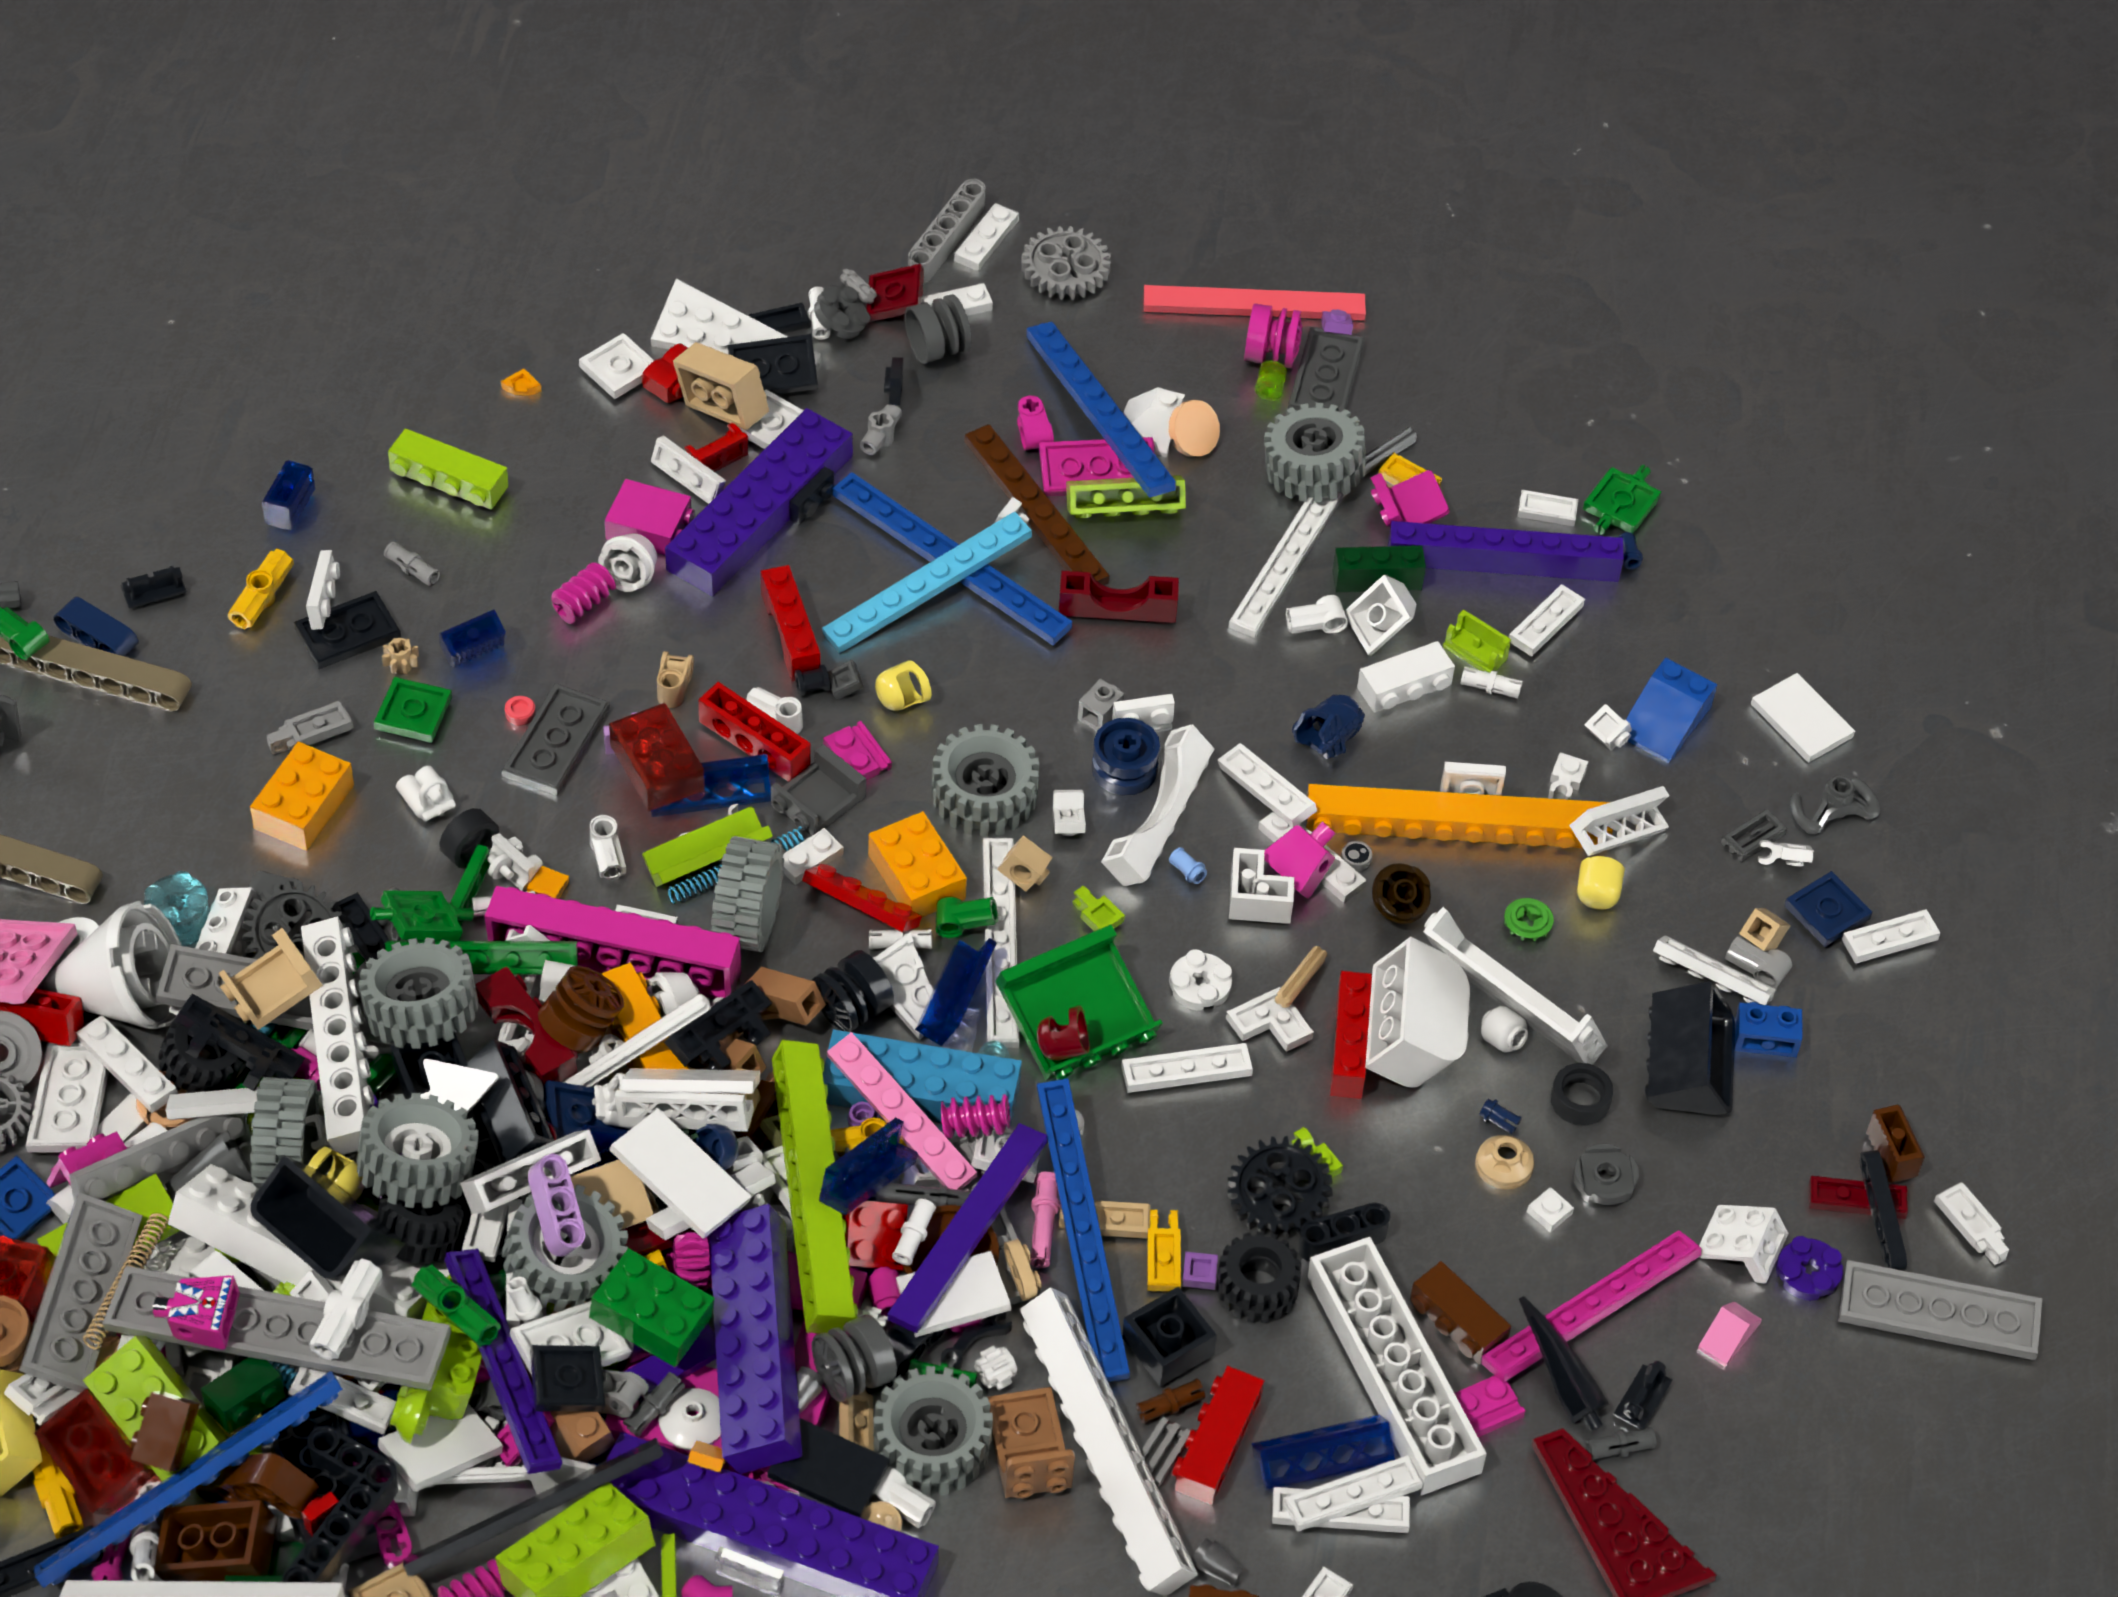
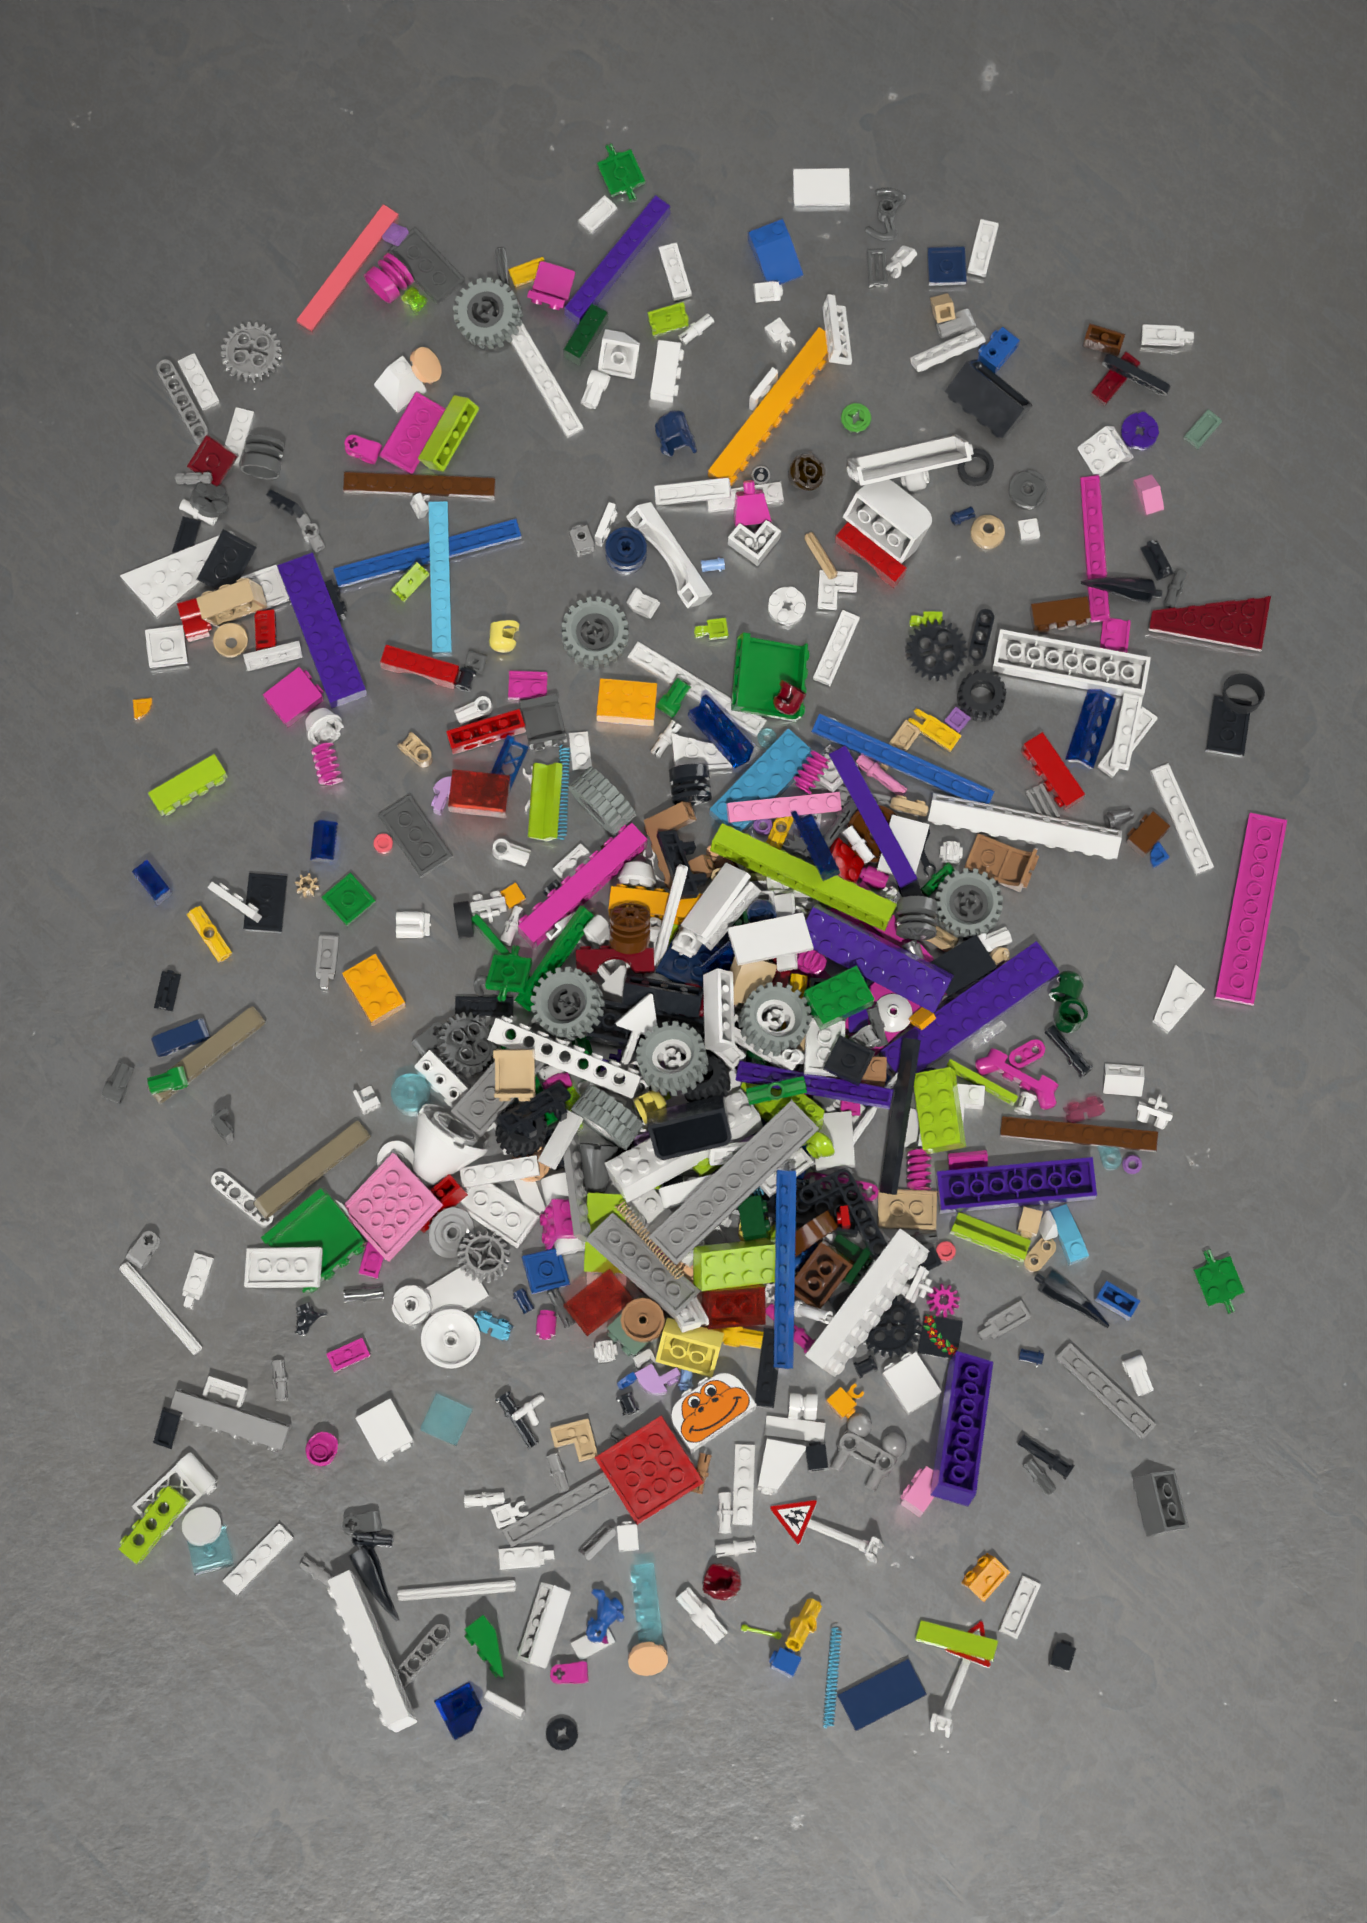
camera: 55 degrees left, 25 degrees up
reddish brown brick [130,1391,200,1472] -> none
dark pink torso [153,1275,240,1350] -> none
white piece [309,1259,382,1361] -> none
light grey pin [384,541,440,587] -> none
lavender beam [528,1154,585,1257] -> none
red plate [802,864,922,932] -> none
tan brick [997,835,1053,892] -> none
blue plate [1026,321,1176,498] -> none
dark red arch [1059,570,1179,623] -> none
black brick [1122,1286,1217,1386] -> none
reddish brown pin [1136,1379,1206,1424] -> none
light yellow helmet [1577,856,1625,910] -> none
dark blue pin [1618,532,1643,569] -> none
light grey plate [1838,1260,2042,1360] -> none
none -> tan piece [213,623,248,658]
none -> white panel [353,1086,381,1115]
none -> lime hinge [390,561,430,602]
none -> sand green tile [1184,409,1223,449]

